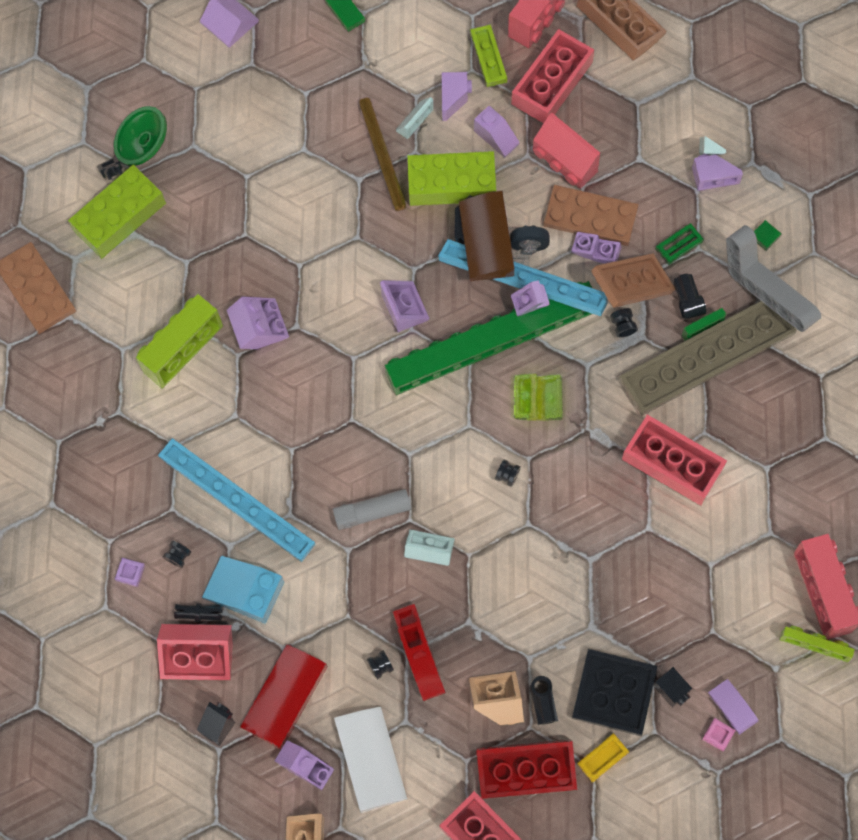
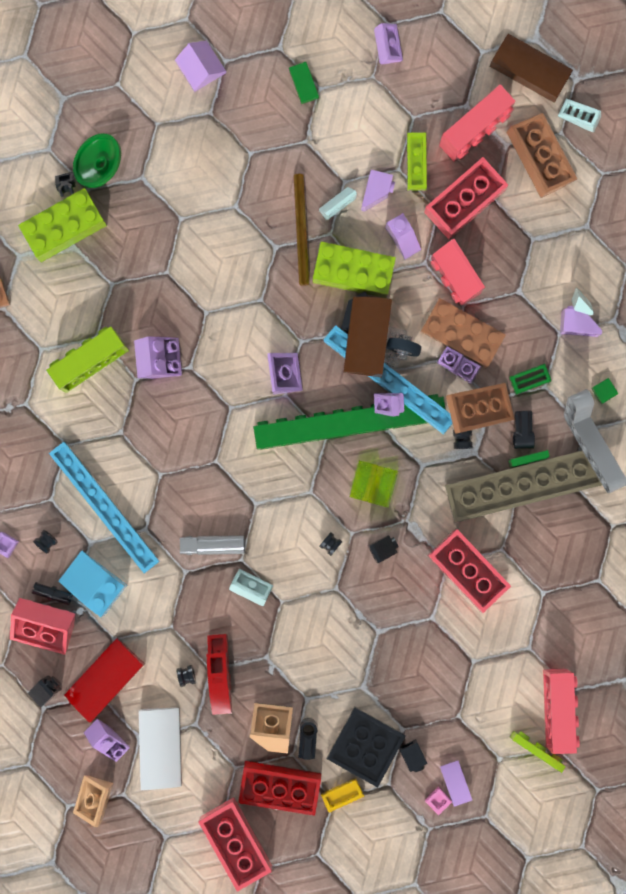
camera: 10 degrees right, 15 degrees up
none -> black slope [367,535,399,563]

